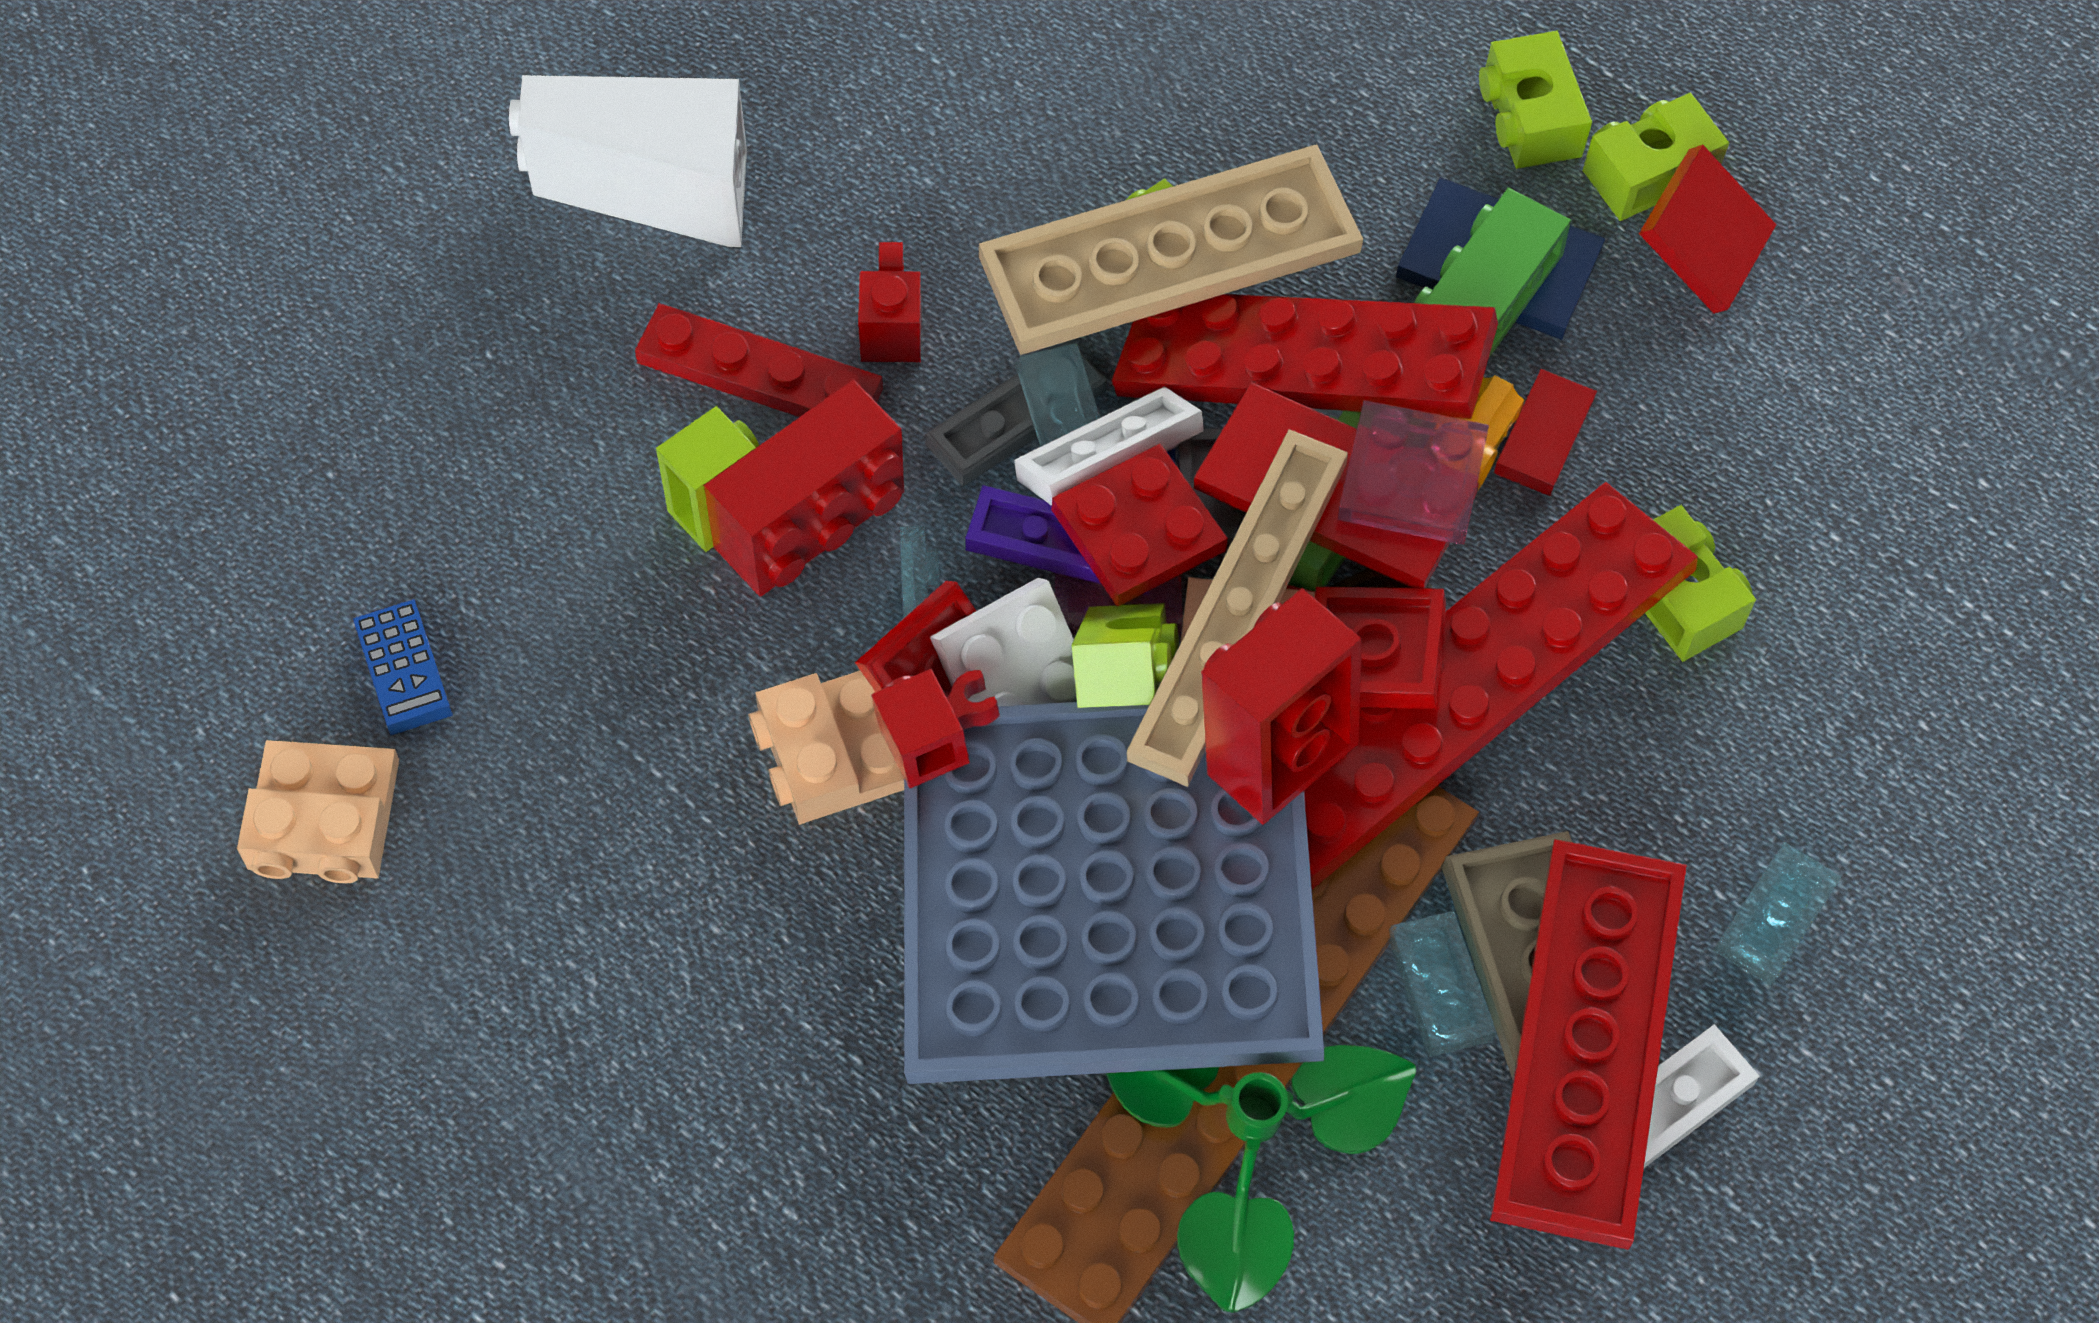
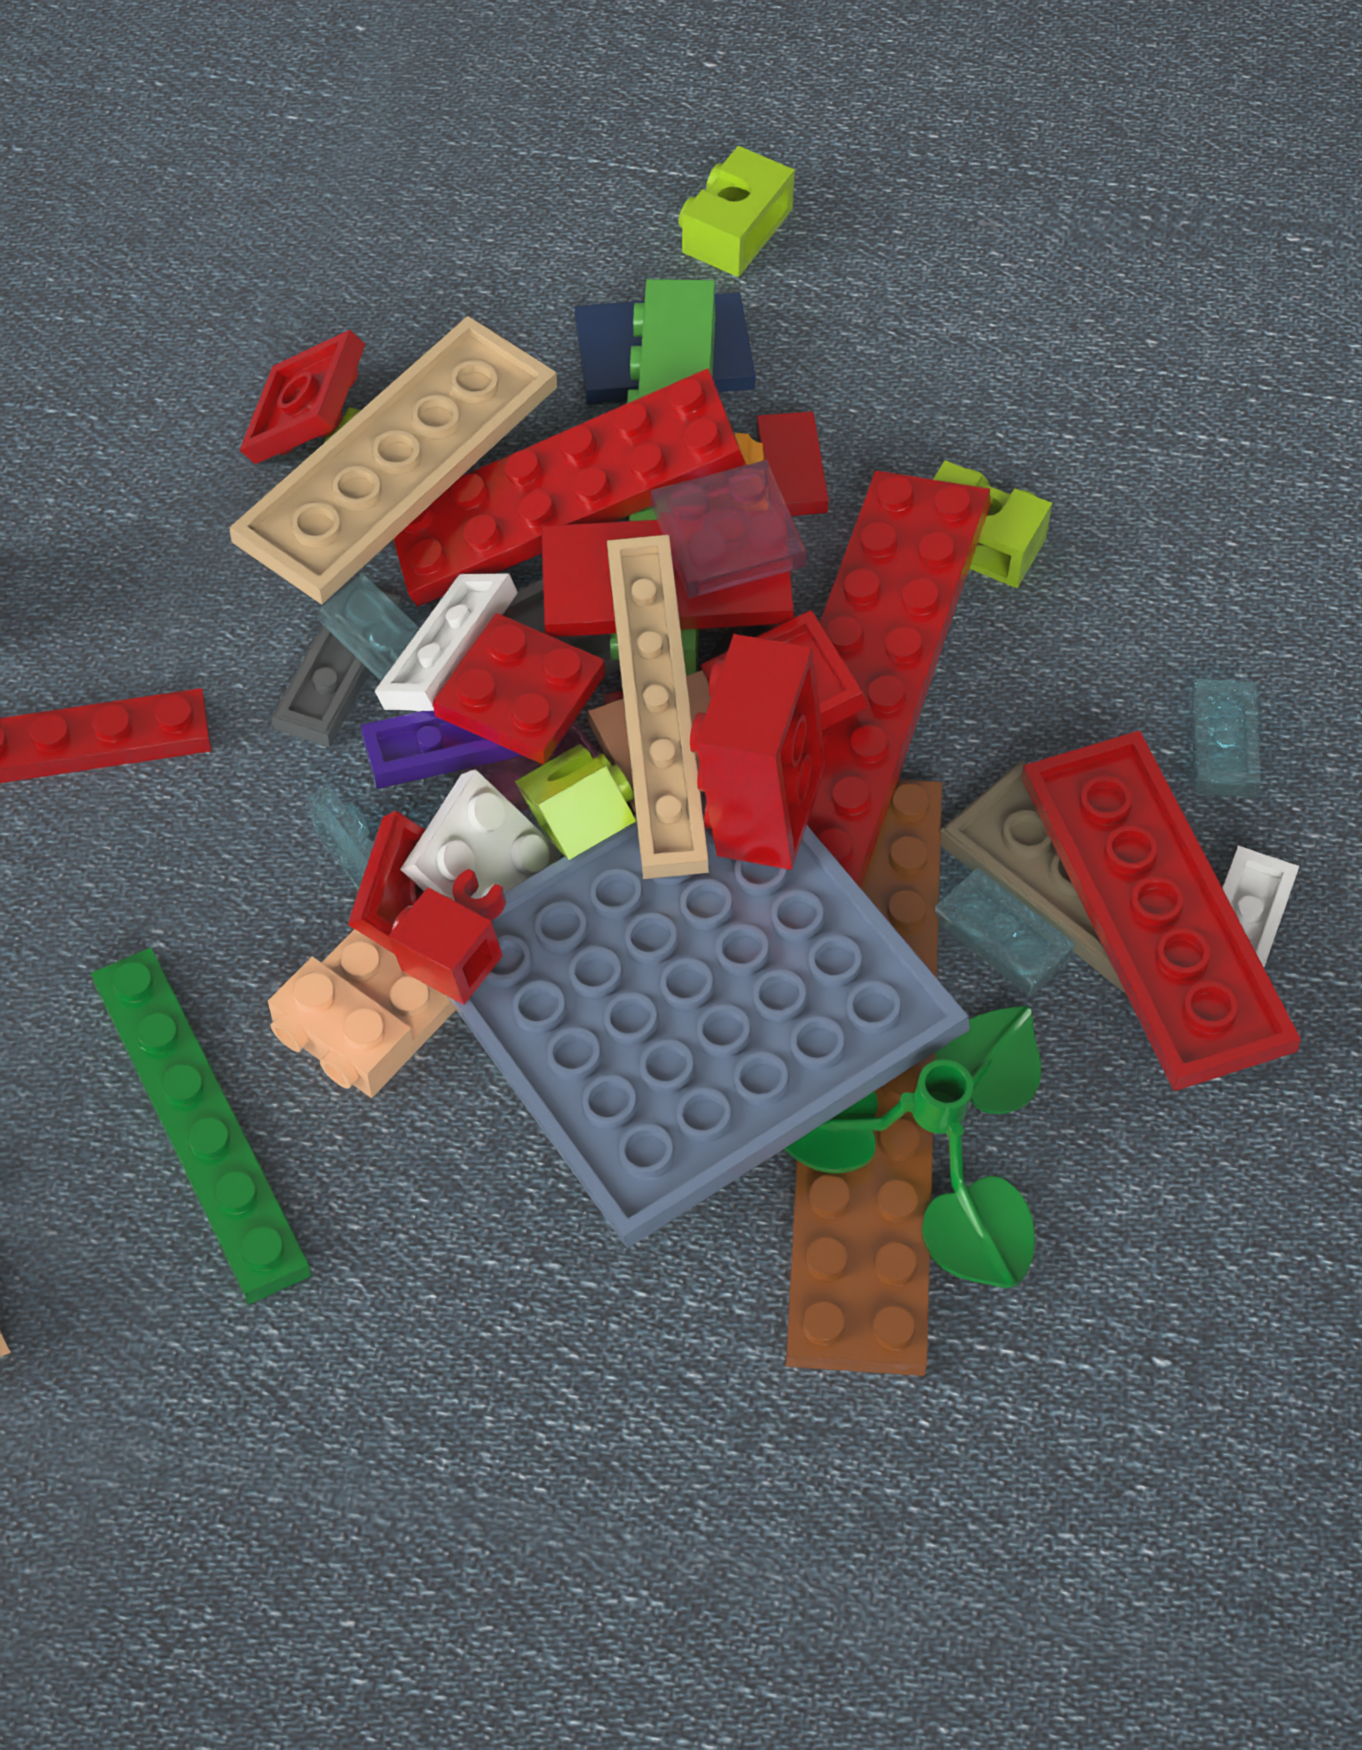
camera: 30 degrees left, 5 degrees down
lime brick [656,406,759,552] -> none
red brick [704,379,904,597] -> none
red brick [858,242,922,362] -> none
lime brick [1479,30,1592,169] -> none
red tile [1639,144,1776,314] -> none
none -> green plate [91,947,311,1305]
none -> red plate [240,330,366,464]

